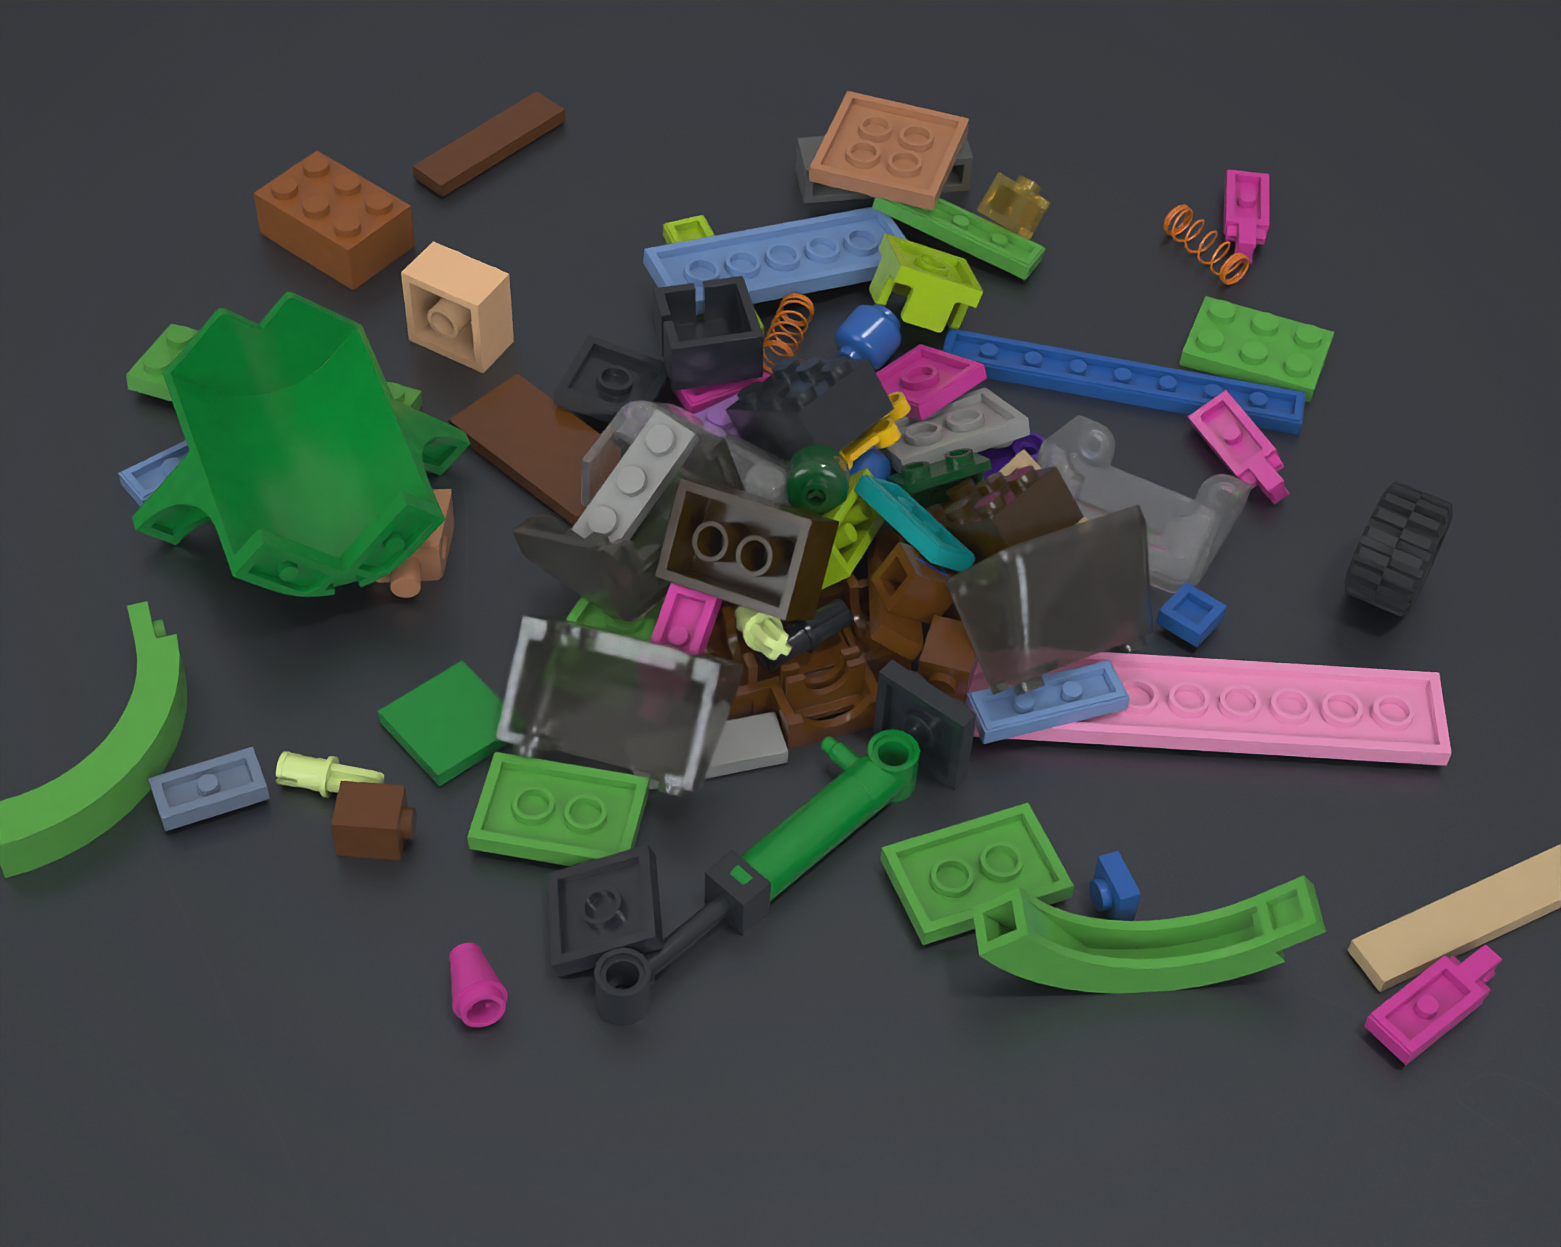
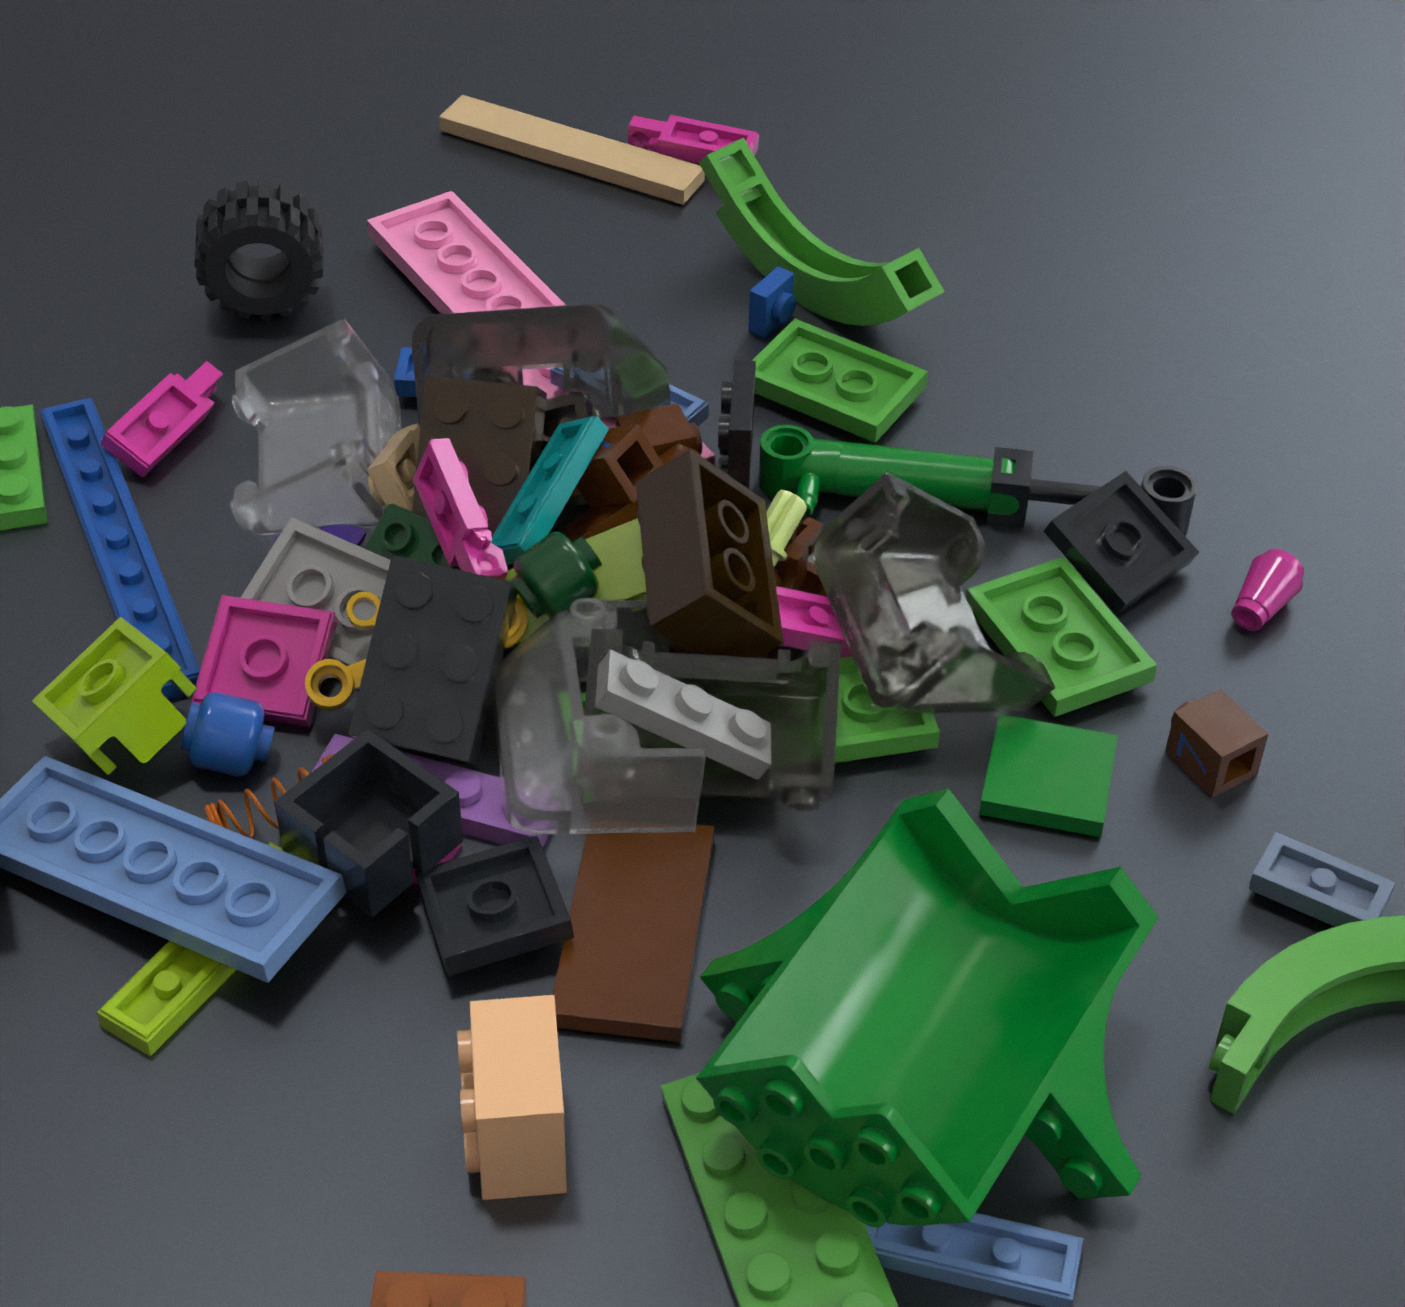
camera: 125 degrees left, 5 degrees down
yellowish green axle [276,751,385,798] -> none
none -> dark pink hinge [413,438,508,580]

